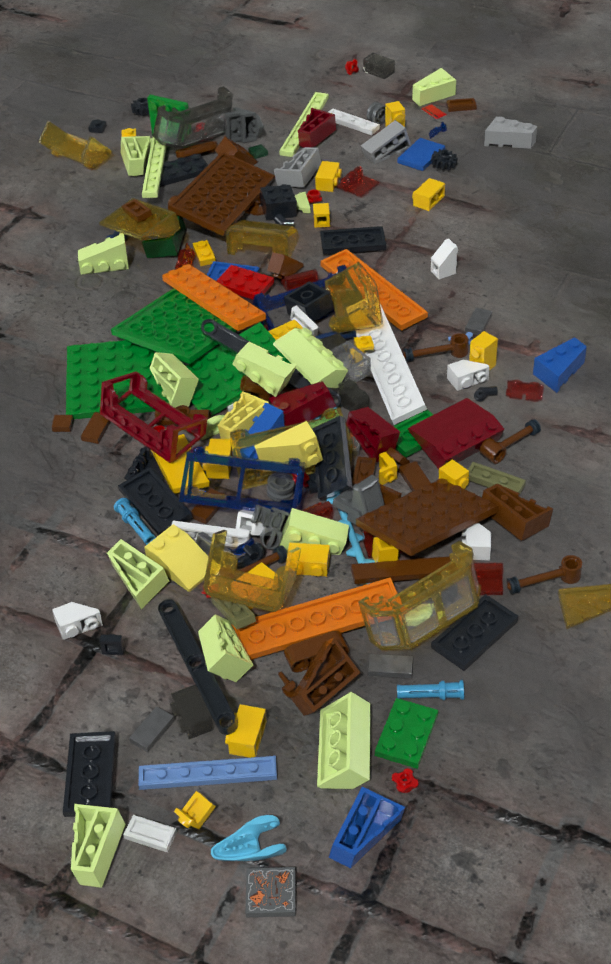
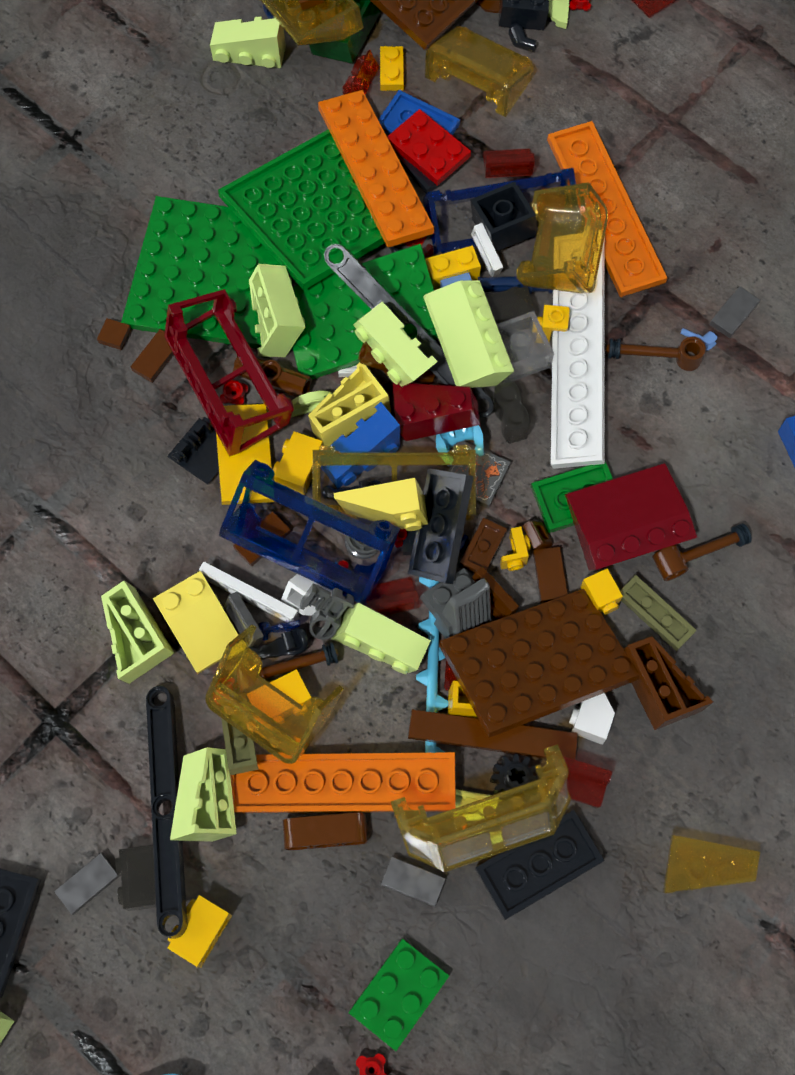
camera: 15 degrees right, 25 degrees up
white slope [52,602,103,640] -> none
black plate [100,634,125,655] -> none
dark azure pin [114,498,156,545] -> none
black plate [118,467,193,536] -> none
white tile [123,815,177,853] -> none
medium blue tile [138,756,277,790] -> none
yellow bracket [174,791,216,829] -> none
reddish brown slope [267,252,304,279] -> none
reddish brown hand [278,671,296,698] -> none
yellow brick [286,542,330,577] -> none
reddish brown wedge [291,638,360,716] -> none
yellow brick [313,203,330,228] -> none
yellowish green slope [317,692,370,789] -> none
black plate [320,226,386,255] -> none
dark red wedge [346,407,400,462] -> none
dark azure pin [397,680,464,700] -> none
yellow brick [412,178,445,211] -> none
white slope [431,239,458,279] -> none
white slope [447,360,489,391] -> none
yellow brick [469,331,498,371] -> none
black arm [474,386,498,401] -> none
clear red hinge [506,380,544,402] -> none
reddish brown piece [506,555,582,594] -> none

